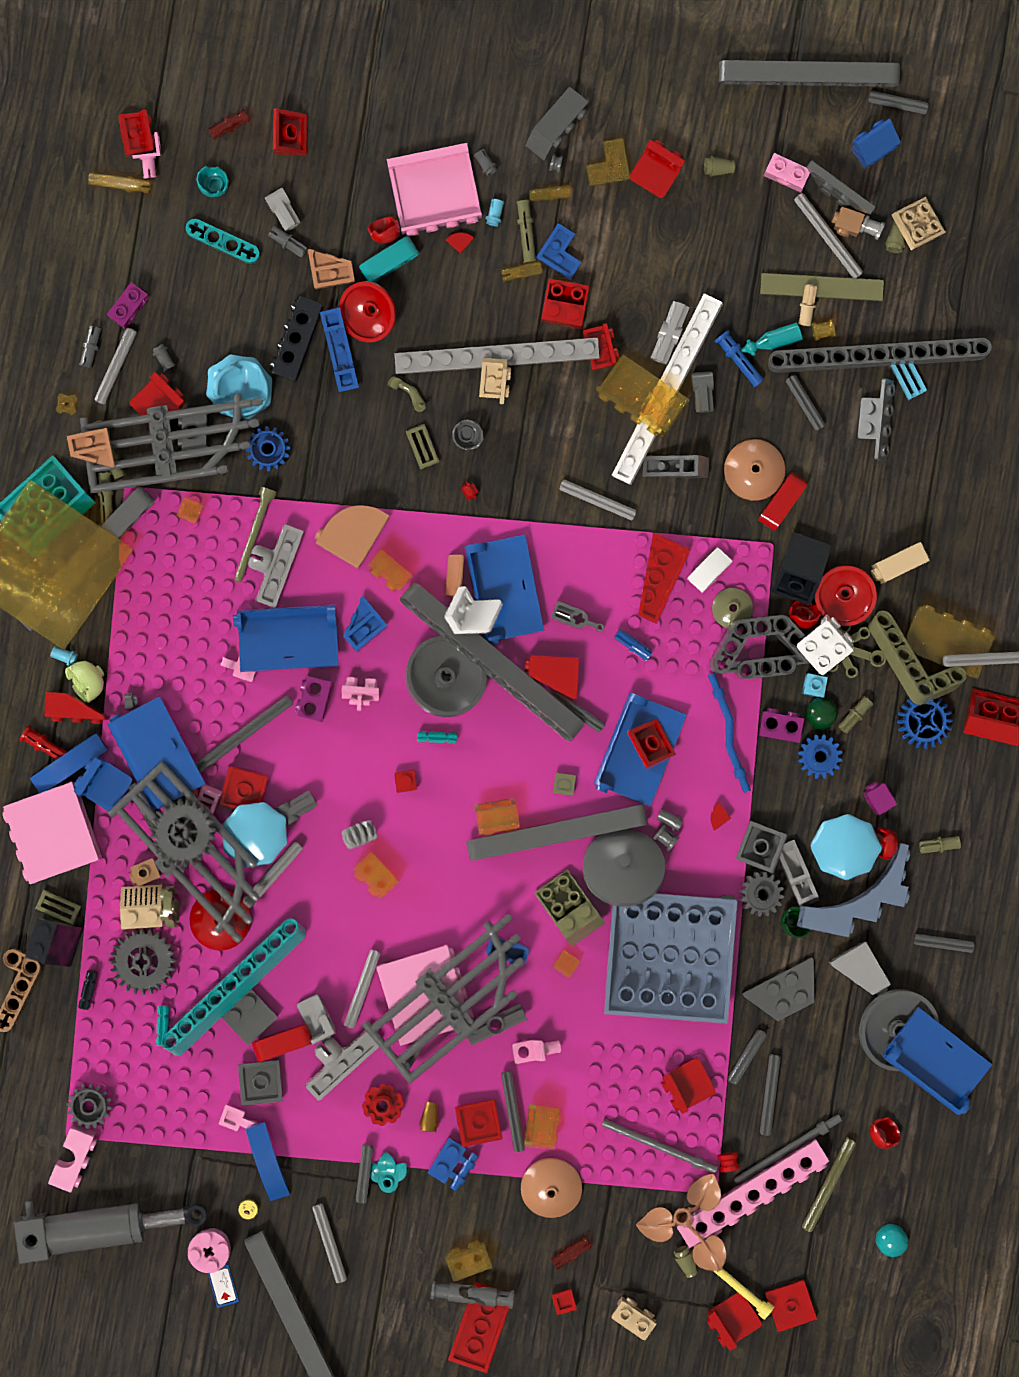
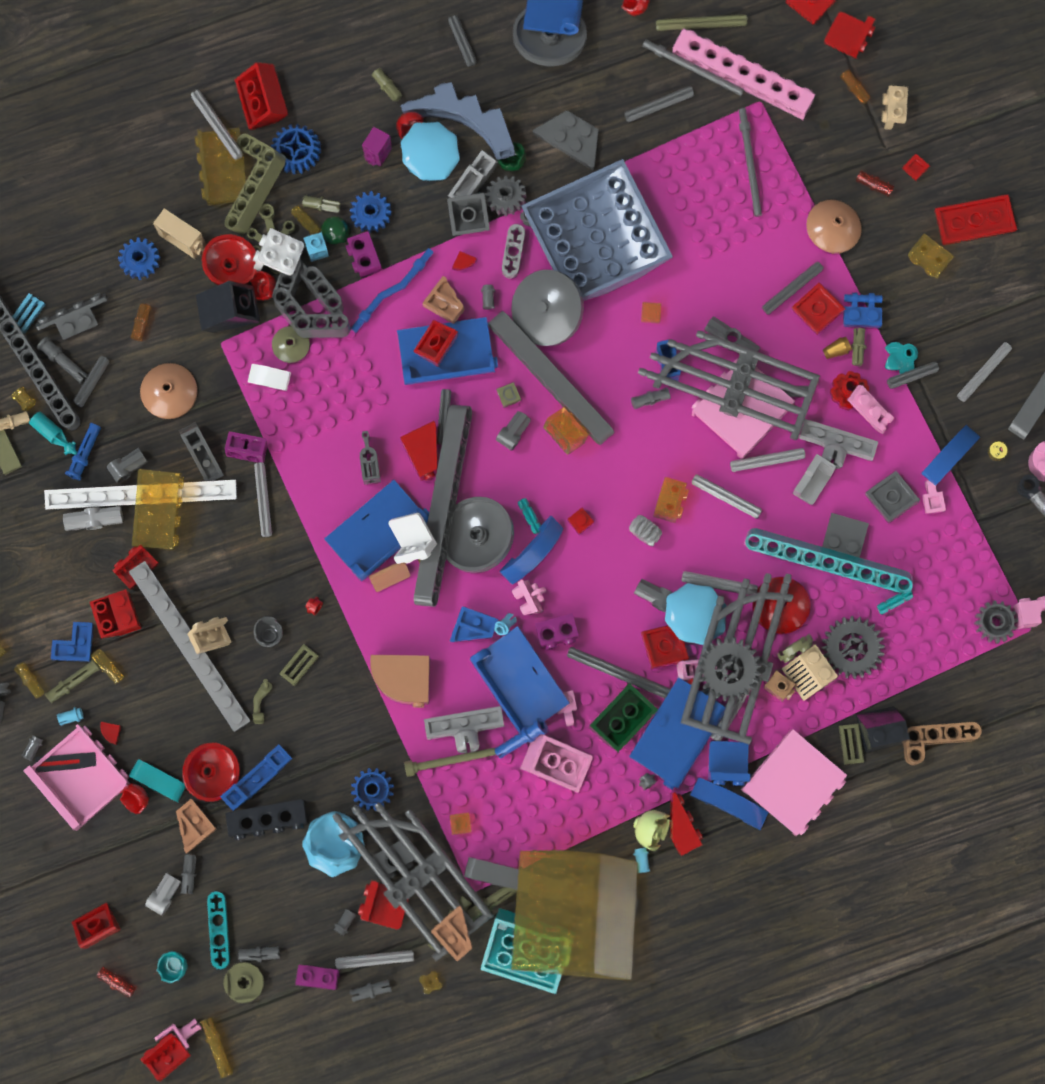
camera: 115 degrees left, 10 degrees down
red pin [19,725,67,760] -> none
black axle [78,970,98,1010] -> none
red beam [251,1023,312,1062] -> none
clear yellow brick [368,550,413,592] -> none
dark grey piece [431,1280,514,1309] -> none
bright pink bracket [512,1040,561,1064] -> none
clear yellow brick [524,1104,561,1149] -> none
olive slope [534,869,605,947] -> none
blue axle [614,629,653,661] -> none
nougat plant [636,1174,726,1272] -> none
red wing [638,532,691,624] -> none
dark grey bush [653,825,680,851] -> none
red bracket [661,1058,716,1114] -> none
olive cone [674,1245,698,1278] -> none
light yellow piece [714,1268,774,1319] -> none
red wheel [718,1152,740,1172] -> none
dark grey axle [728,1029,767,1085] -> none
red beam [758,472,808,532] -> none
light grey slope [829,941,891,996] -> none
none -> black sticker [35,752,96,772]
none -> dark grey pin [37,336,88,384]
none -> blue gear [118,238,160,280]
none -> clear orange axle [130,303,151,341]
none -> olive plate [224,963,264,1003]
none -> magenta brick [225,431,268,463]
none -> dark grey pin [239,946,280,962]
none -> clear yellow axle [291,205,321,235]
none -> nougat wing [422,276,465,324]
none -> medium azure pin [495,613,517,635]
none -> blue pin [495,718,548,759]
none -> dark grey piece [496,411,531,451]
none -> blue slope [499,515,564,585]
none -> light grey beam [502,224,525,279]
none -> bright pink slope [520,734,593,793]
none -> dark green slope [589,683,658,753]
none -> dark grey pin [631,387,671,409]
none -> light grey axle [692,474,762,518]
none -> clear orange axle [840,69,870,104]
none -> bright pink plate [848,385,894,434]
none -> olive axle [851,328,866,366]

